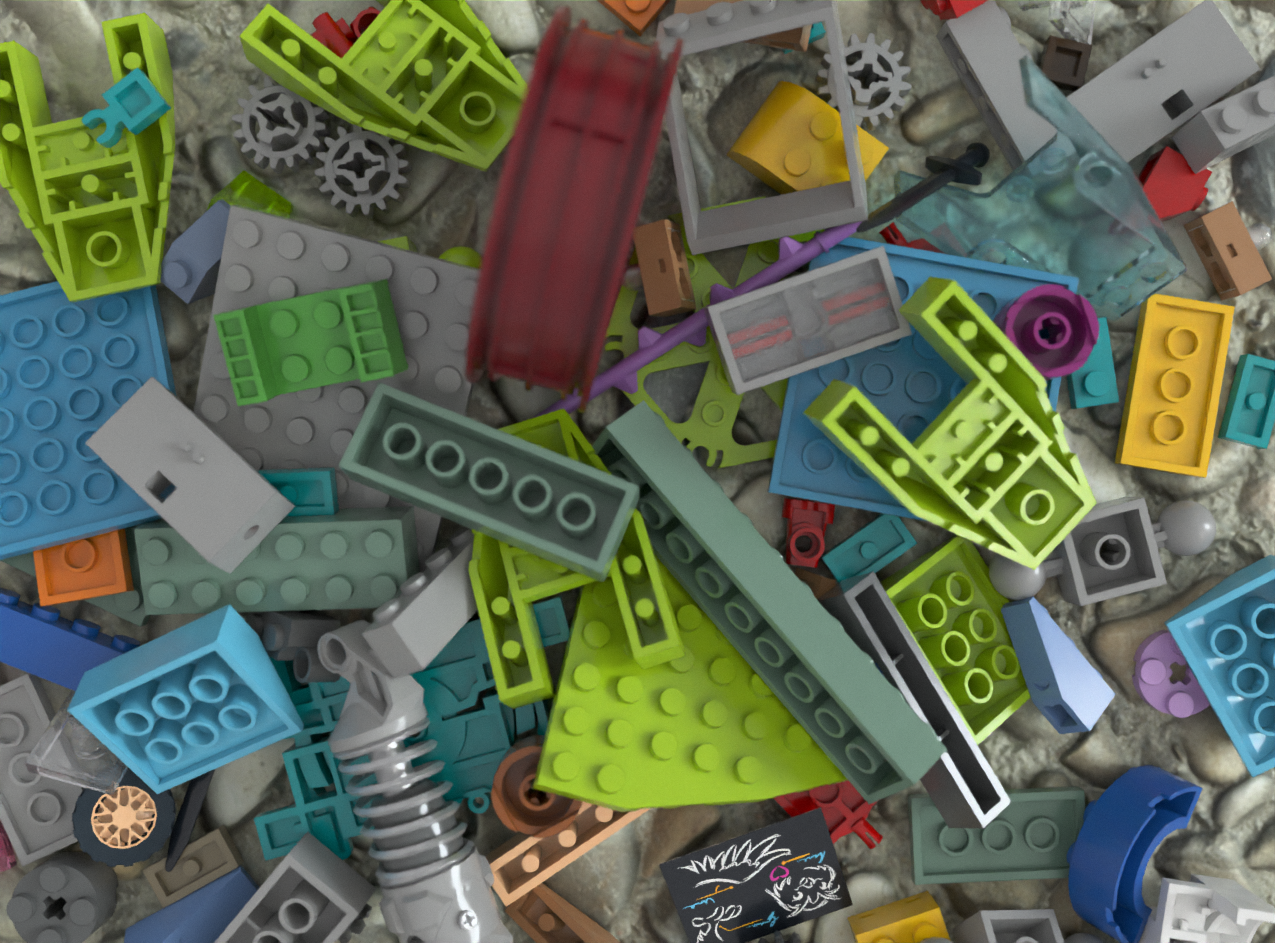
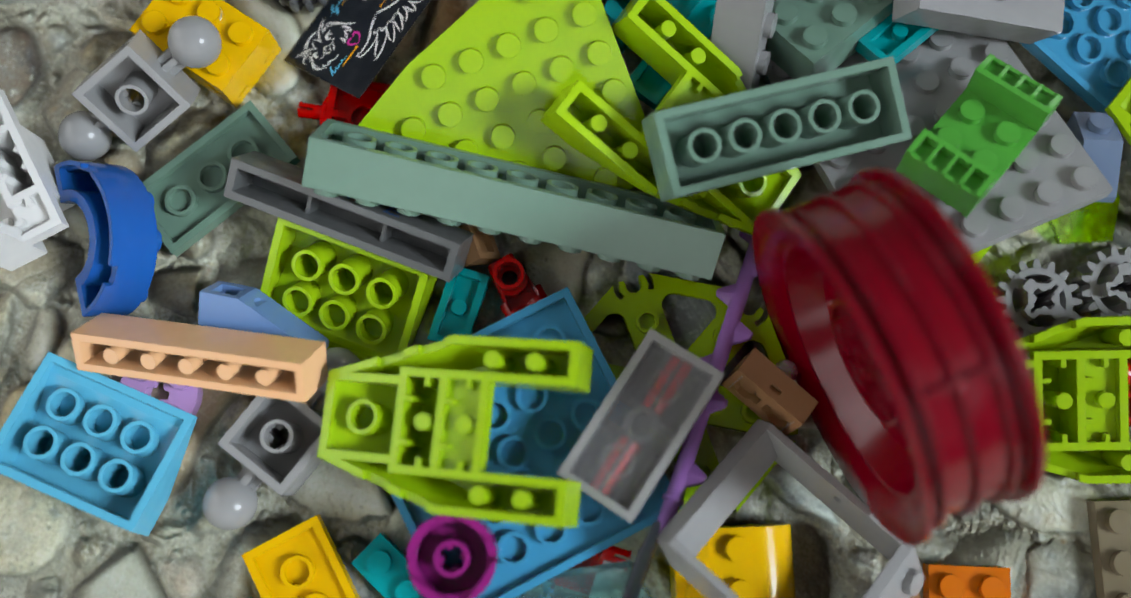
camera: 140 degrees right, 10 degrees down
none -> light nougat brick [70,313,328,403]

